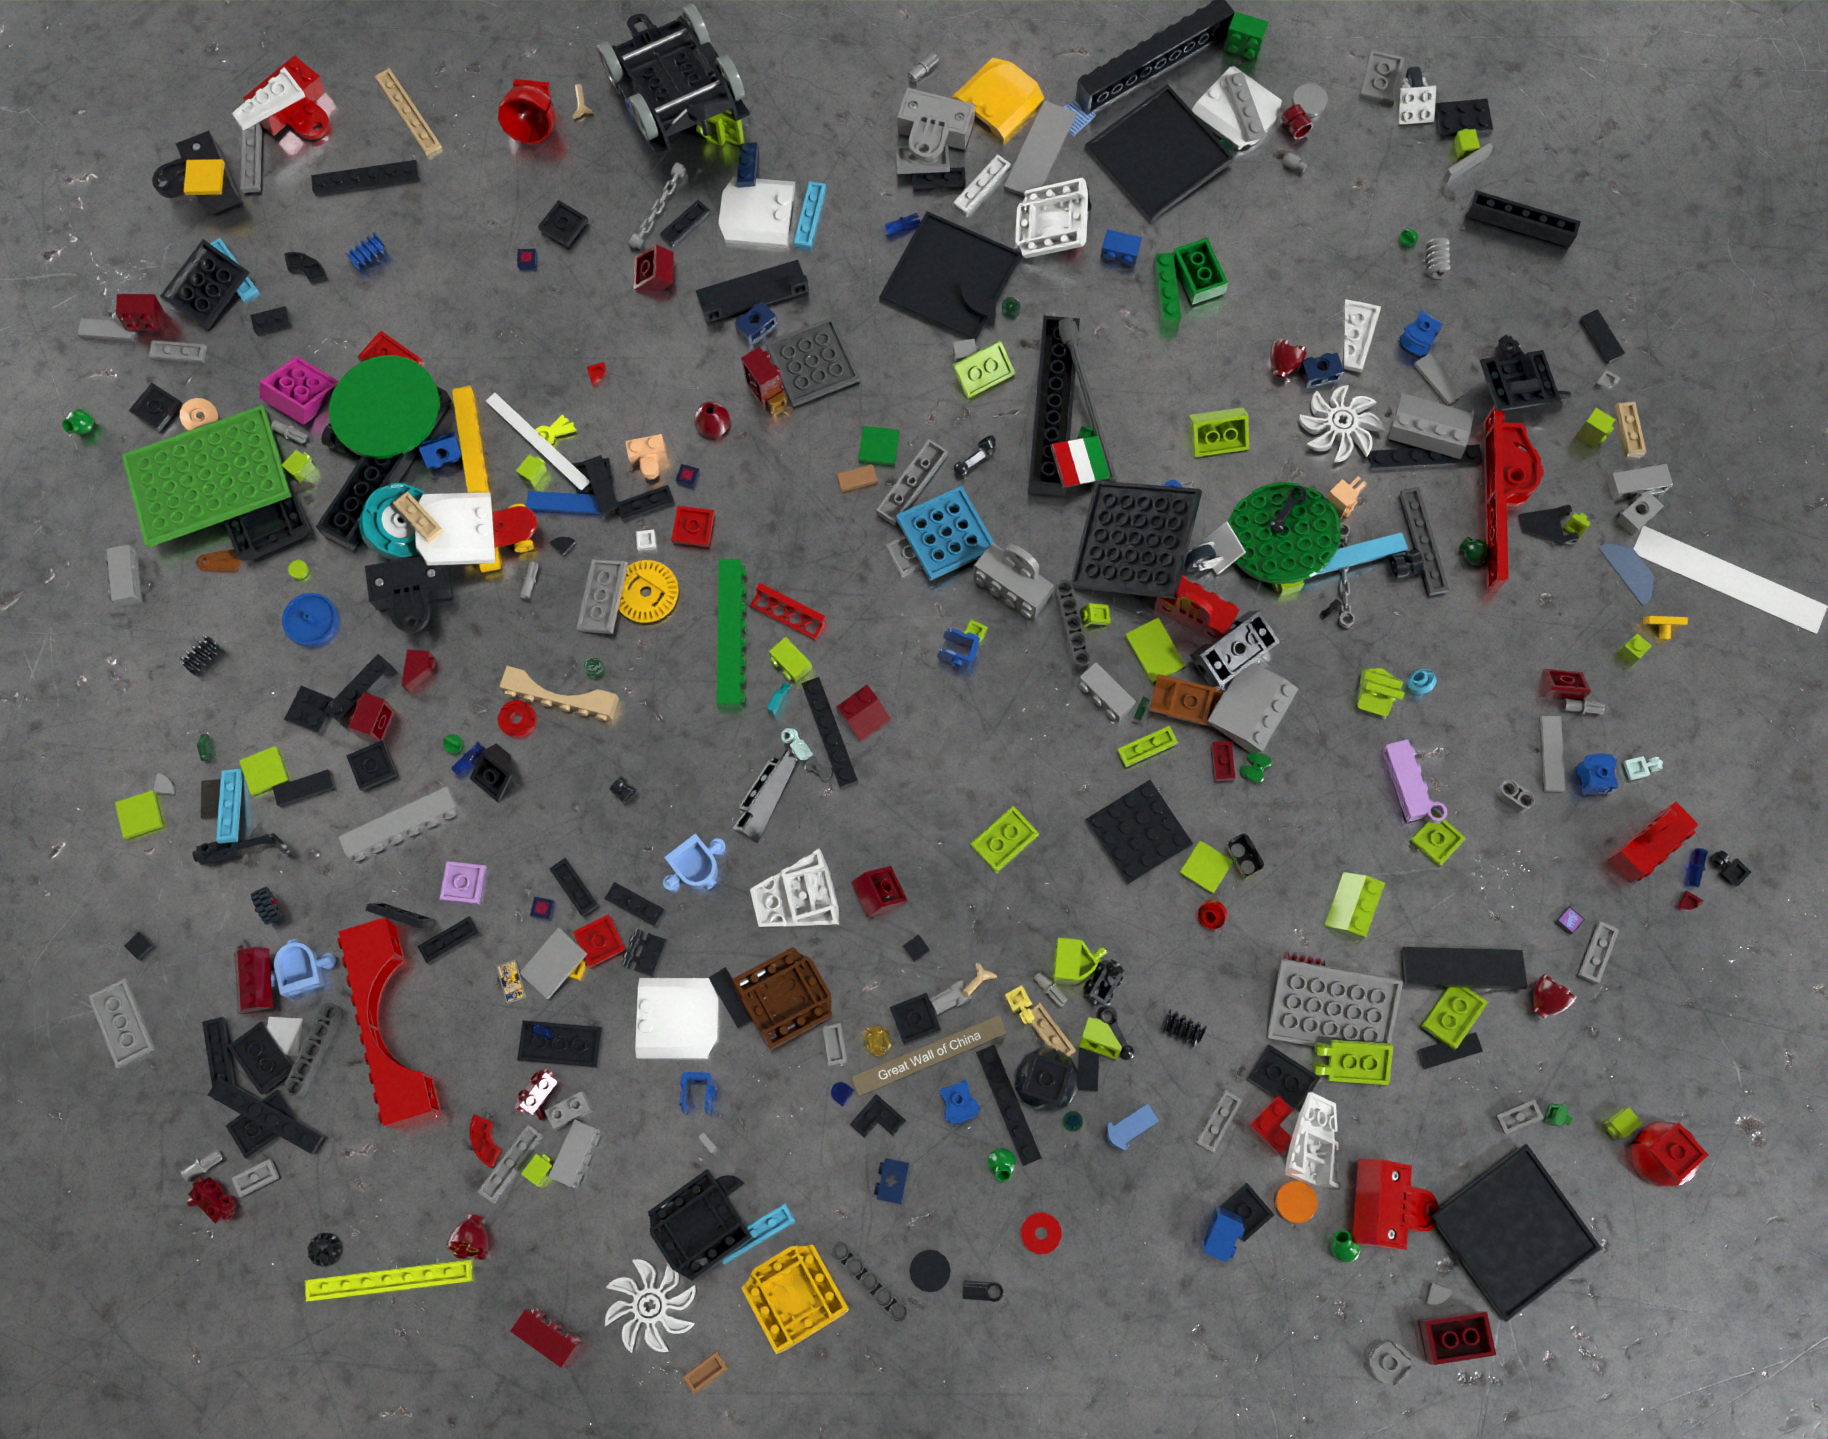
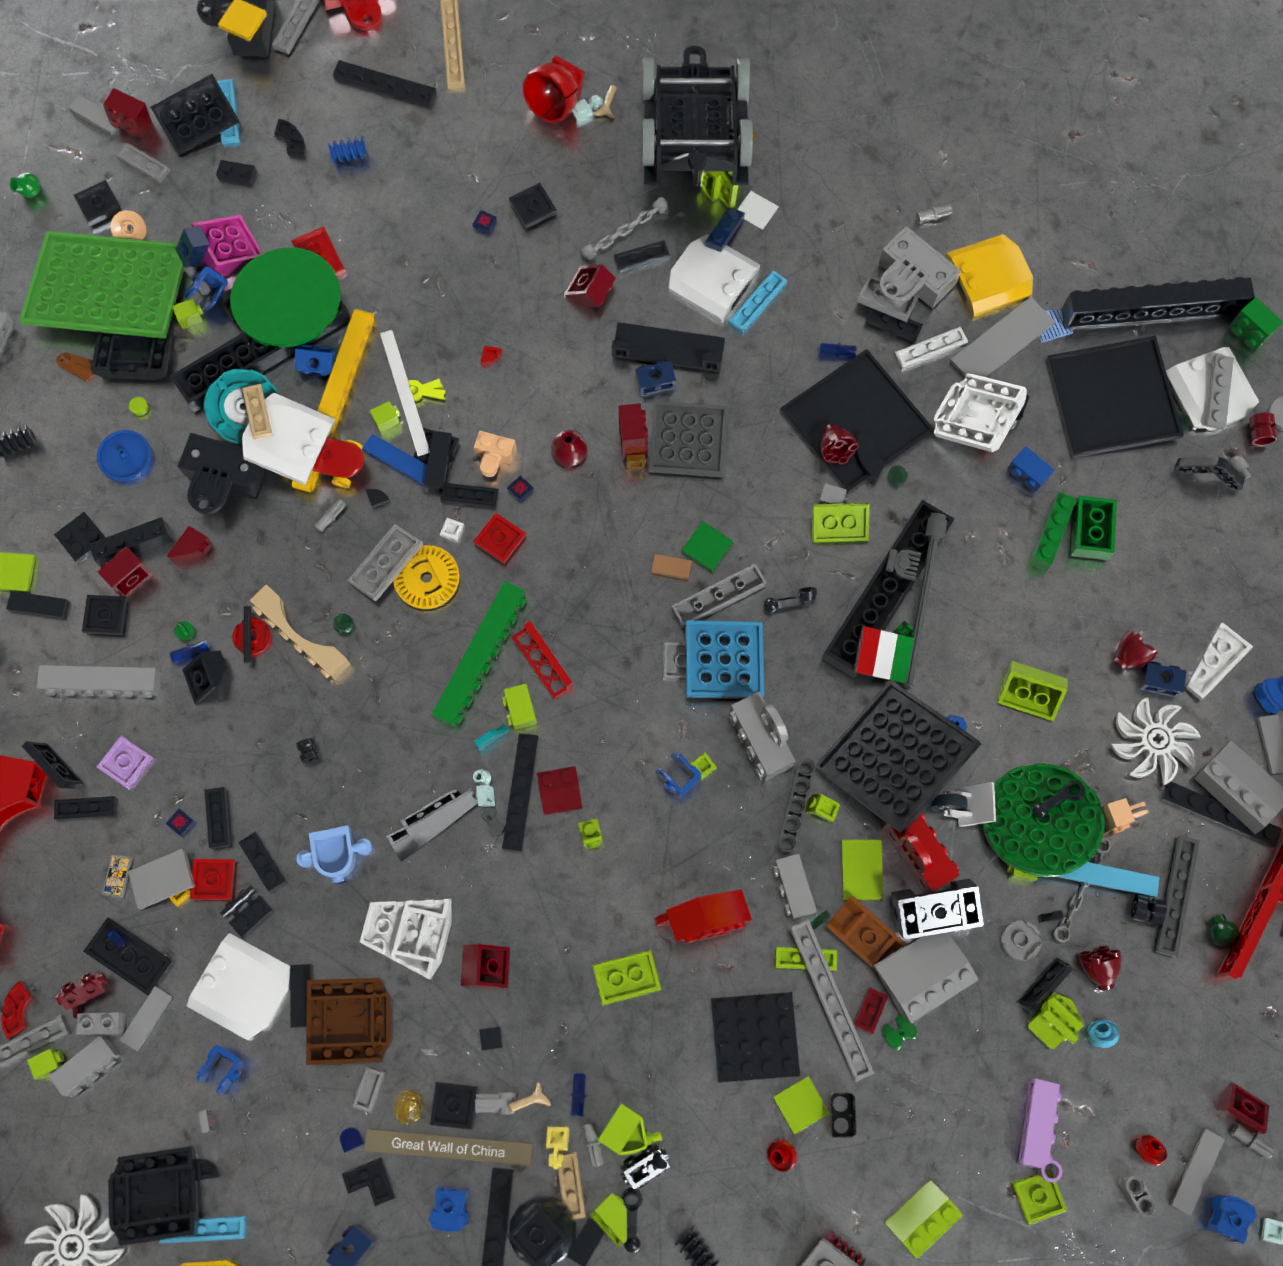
camera: 25 degrees right, 0 degrees up
none -> light grey tile [120,986,173,1051]
none -> dark blue brick [176,226,210,268]
none -> blue piece [185,267,228,312]
none -> black bar [243,606,252,664]
none -> clear blue axle [570,1073,587,1116]
none -> light aqua plate [571,95,603,123]
none -> lime bracket [578,819,603,849]
none -> red brick [654,889,752,944]
none -> white sticker [737,191,779,230]
none -> light grey tile [789,919,874,1081]
none -> dark red piece [820,424,859,464]
none -> dark grey piece [886,549,921,581]
none -> light grey tile [1000,920,1041,961]
none -> black tile [1018,957,1073,1014]
none -> dark red piece [1079,945,1121,990]
none -> red plate [1136,1135,1168,1166]
none -> black beam [1175,457,1245,491]

